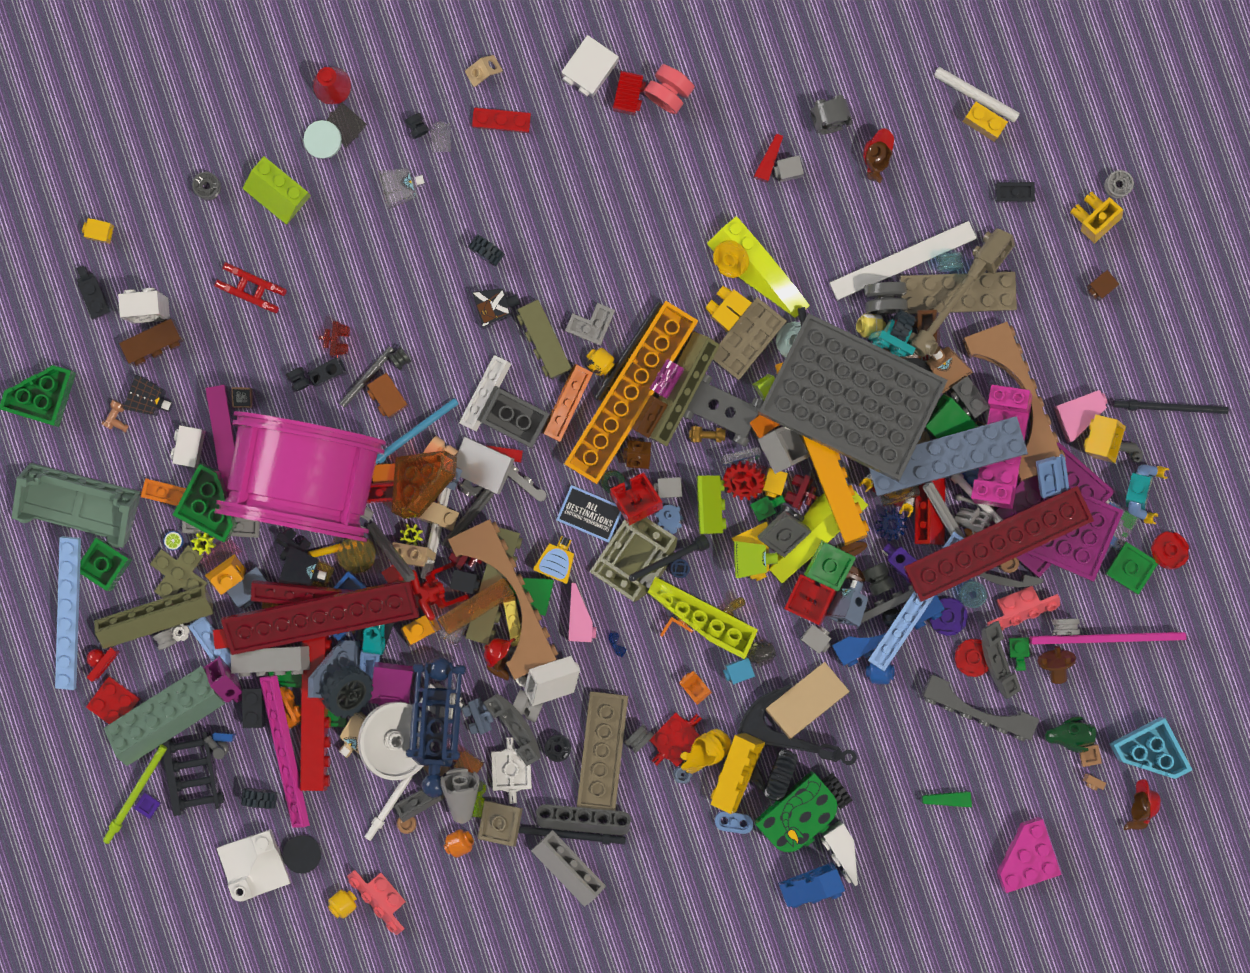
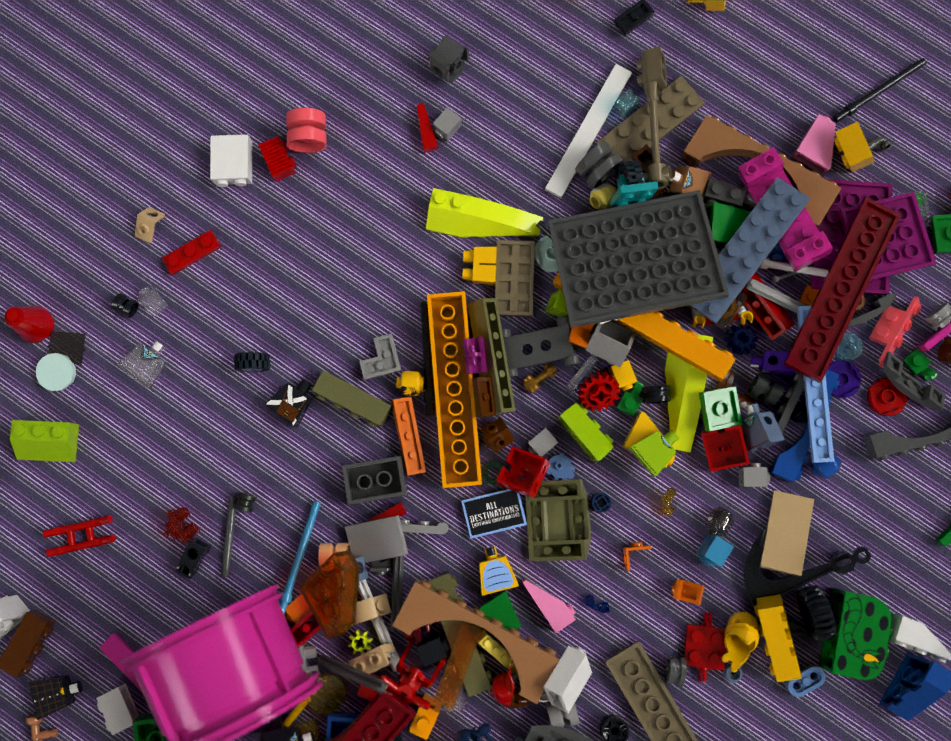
camera: 30 degrees left, 5 degrees down
slope [232,387,253,408] -> none
black wheel [285,367,311,392] -> none
dark orange brick [367,373,409,418] -> none
white plate [459,355,511,432] -> none
black piece [629,534,710,582] -> none
neon yellow wedge [648,577,758,659] -> none
yellow tile [713,240,749,278] -> none
dark grey tile [757,510,811,558] -> none
dark red hips [784,474,819,511] -> none
black tyre [821,772,853,810] -> none
reddish brown hair [863,128,894,183] -> none
light grey arm [954,507,993,534] -> none
medium blue plate [1036,454,1069,498] -> none
reddish brown brick [1086,270,1119,301] -> none
torso [1126,465,1169,524] -> none

